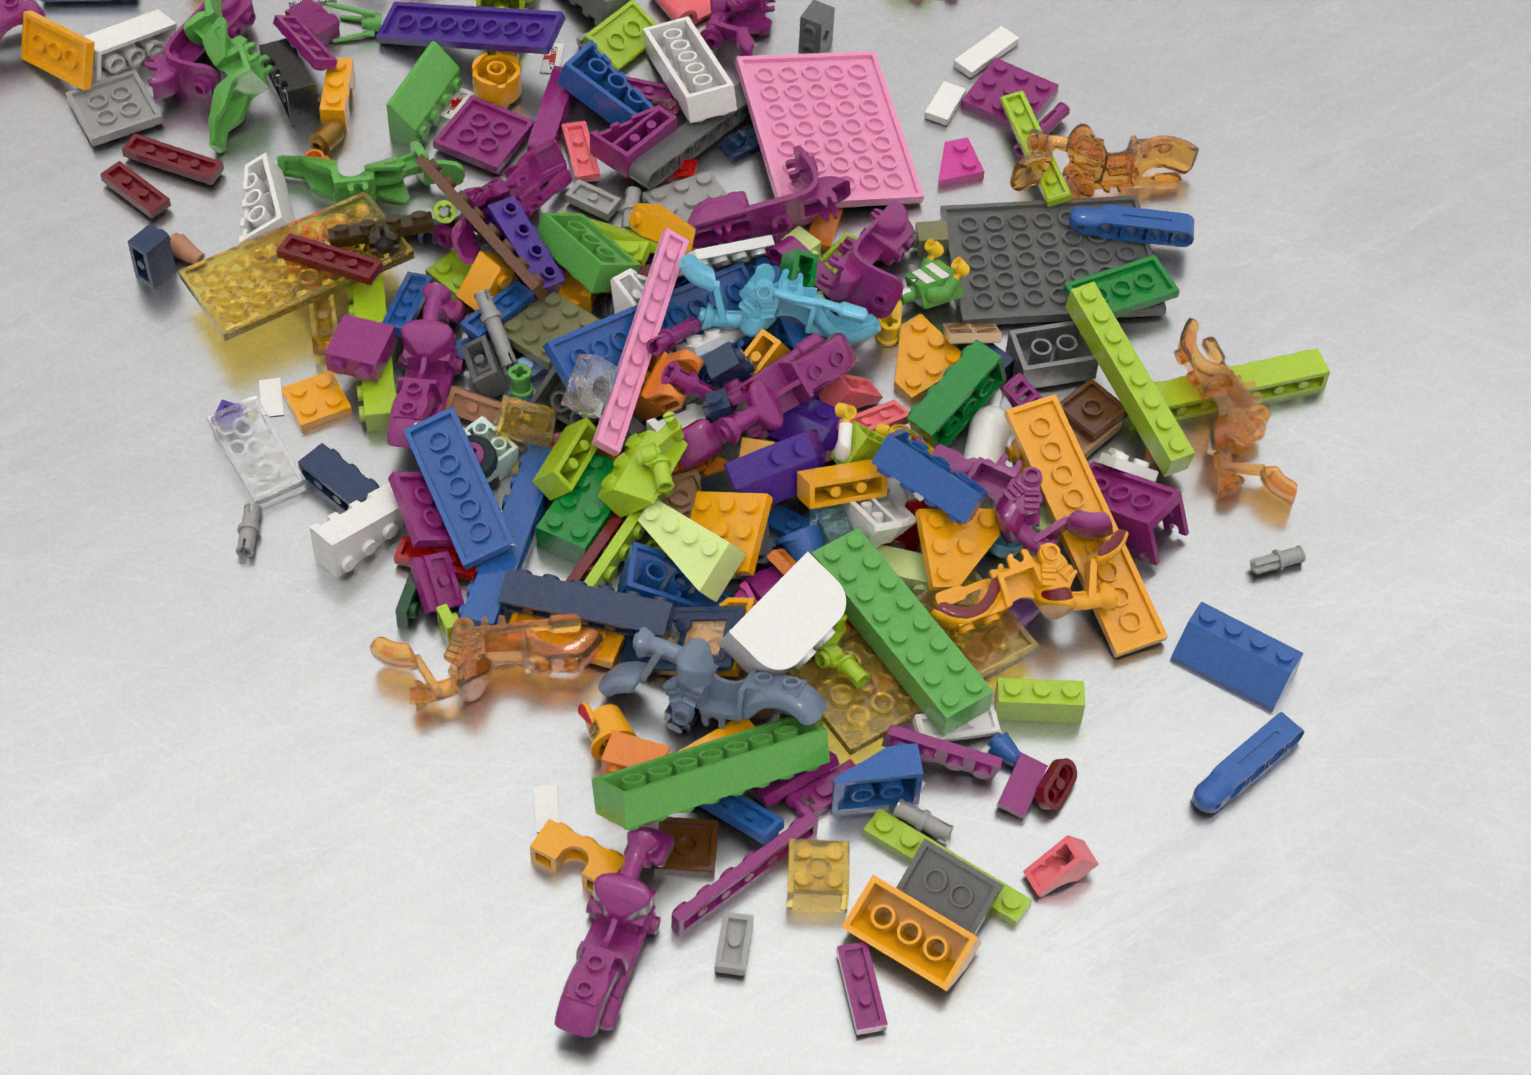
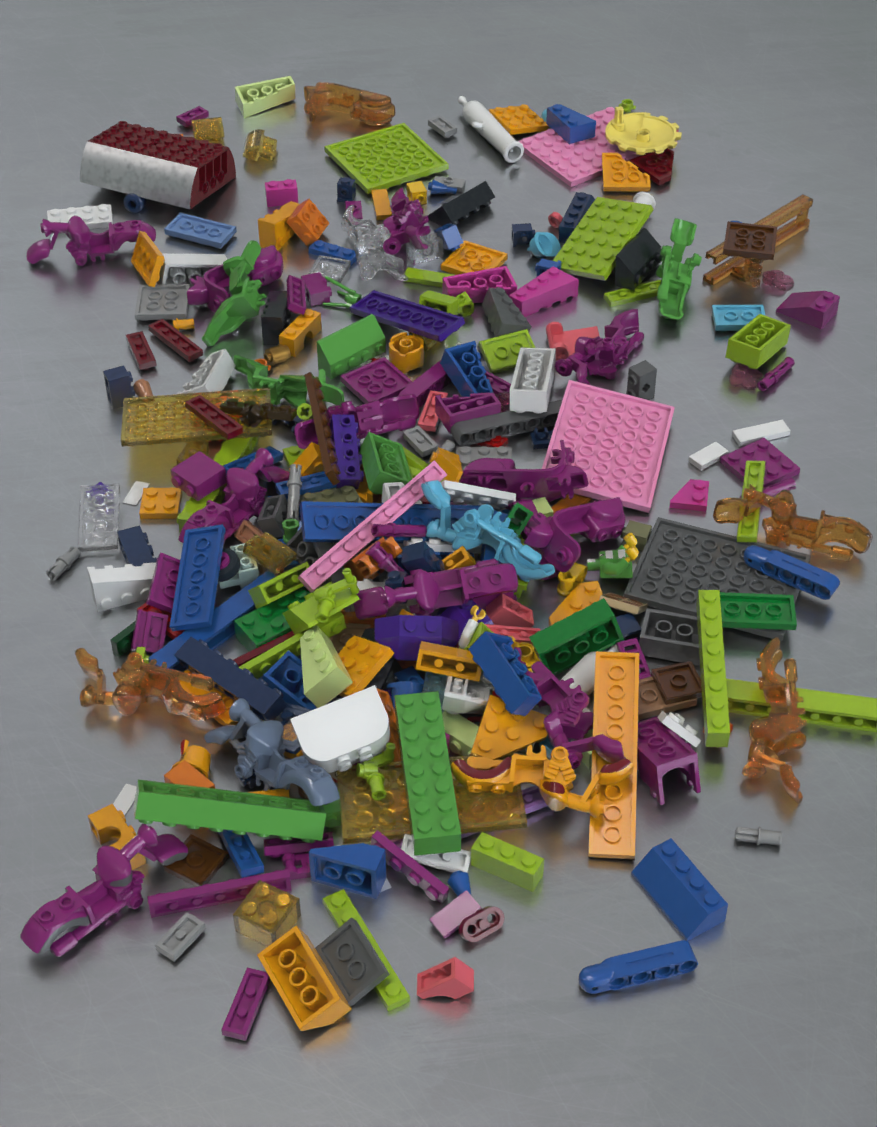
camera: 30 degrees right, 10 degrees down
clear brick [561,354,620,419] -> none
light grey pin [892,799,954,843] -> none
none -> light orange pin [172,318,194,331]

